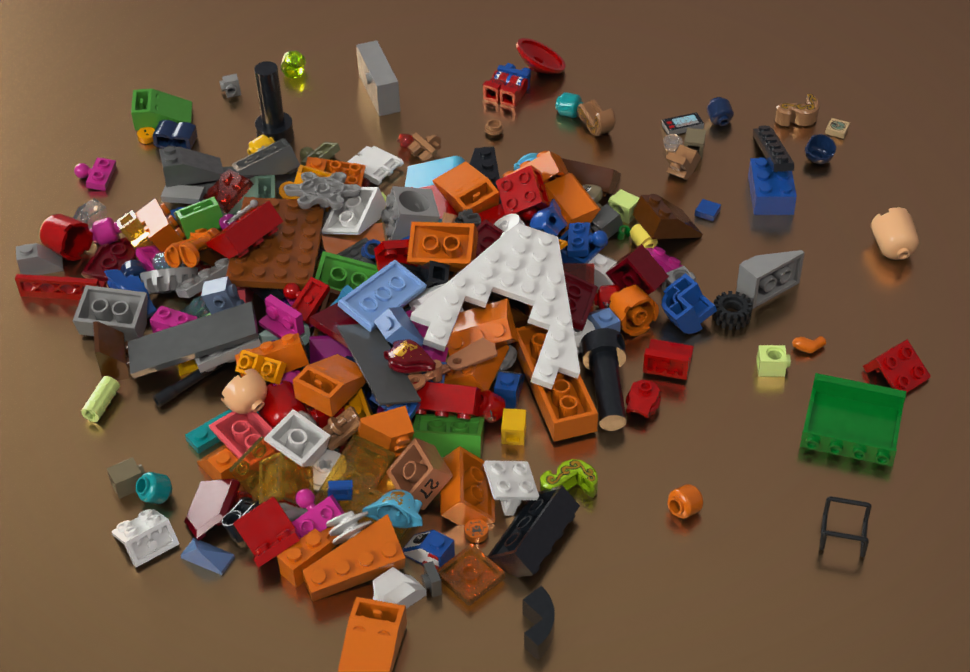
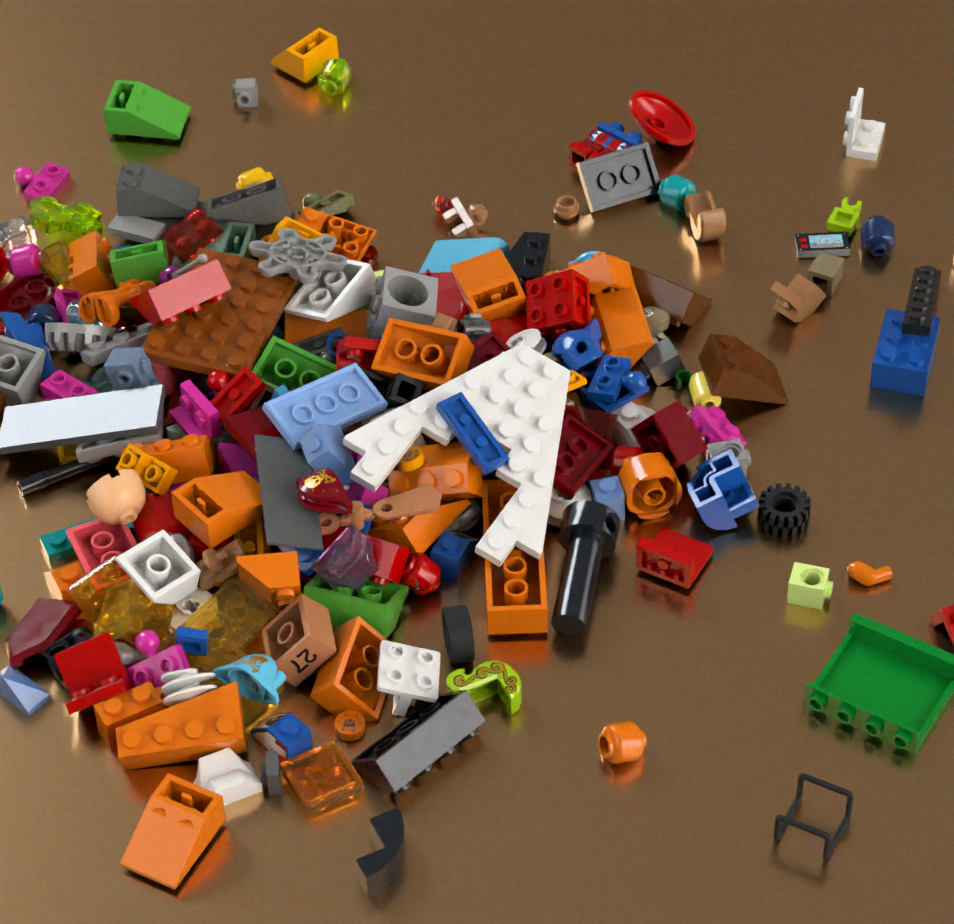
camera: 15 degrees right, 0 degrees up
light orange tile [137,127,155,144] -> none
dark blue brick [153,120,197,150] -> none
black piece [254,61,294,144] -> none
white plate [348,146,404,185] -> none
light grey brick [356,40,400,116] -> none
yellow brick [501,408,526,445] -> none
yellowish green brick [608,189,639,224] -> none
red hand [625,380,662,418] -> none
clear plate [663,134,683,151] -> none
blue tile [695,199,721,222] -> none
light grey slope [736,250,805,309] -> none
none -> clear neon green plate [28,196,103,238]
none -> light orange slope [270,27,339,83]
none -> slope [310,523,378,590]
none -> light orange tile [396,446,425,472]
none -> blue tile [436,392,510,476]
none -> black tyre [442,605,475,664]
none -> plate [576,142,661,213]
none -> lime plate [826,197,862,237]
none -> white bracket [843,88,885,161]

